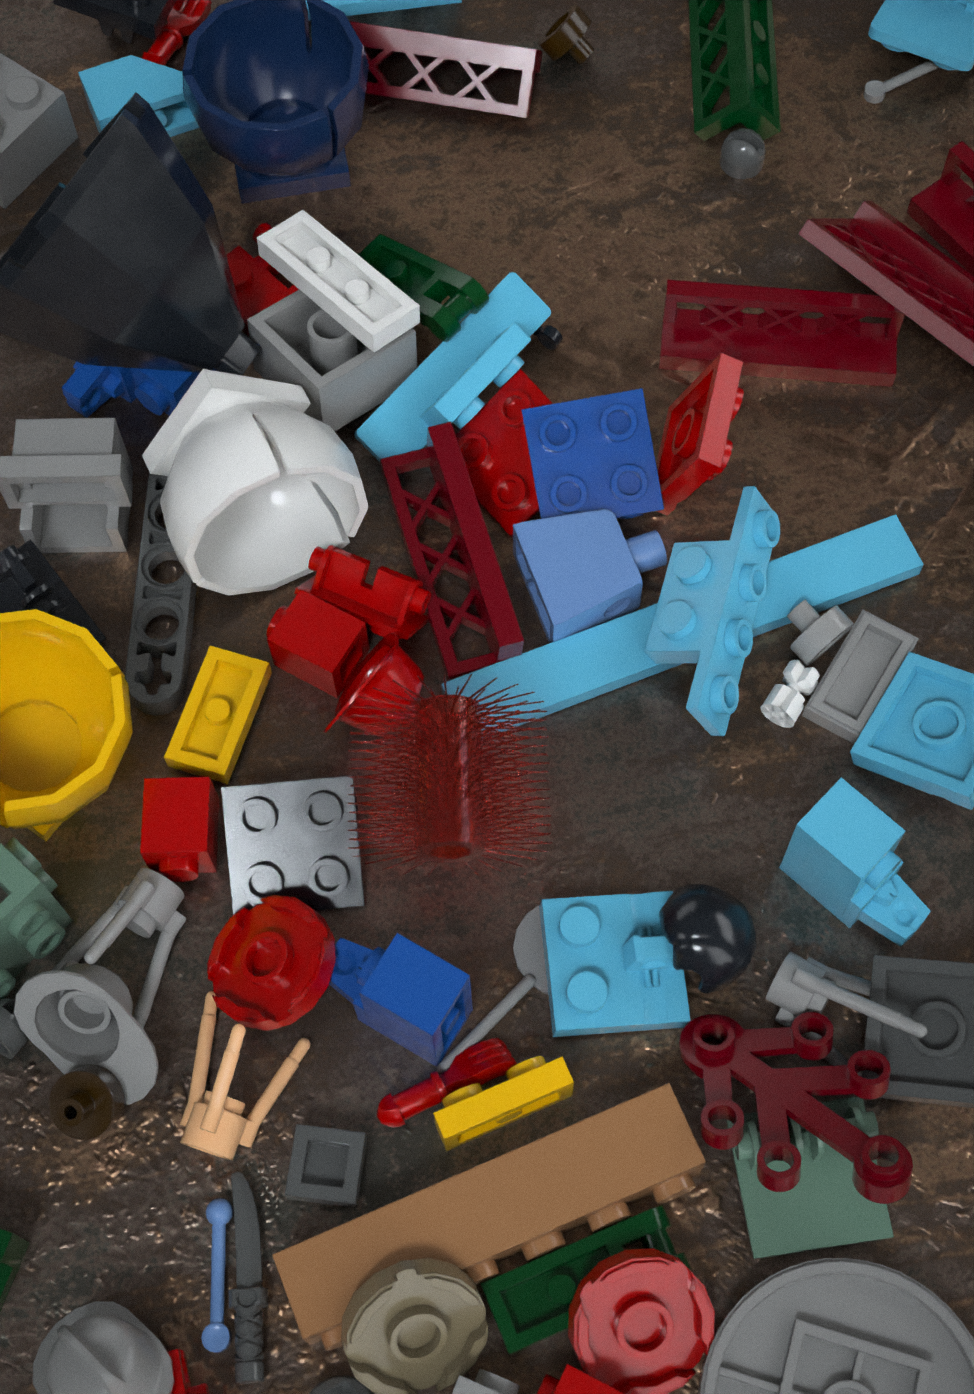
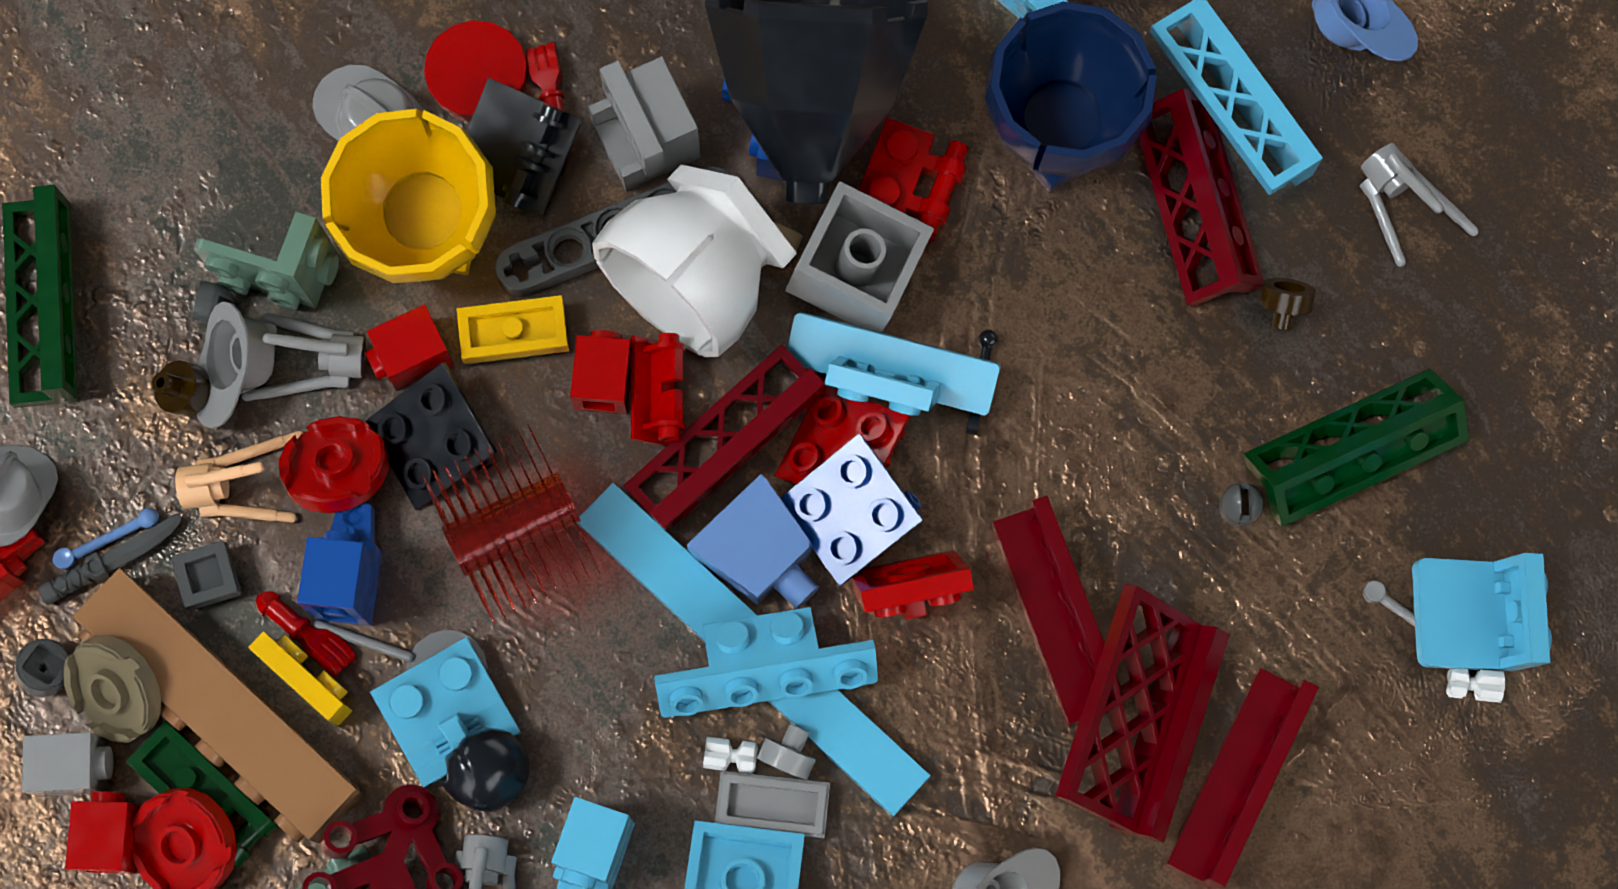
camera: 60 degrees right, 10 degrees up
white plate [257,210,420,353] -> none
red piece [323,632,424,736] -> none
dark green plate [358,234,489,342] -> none

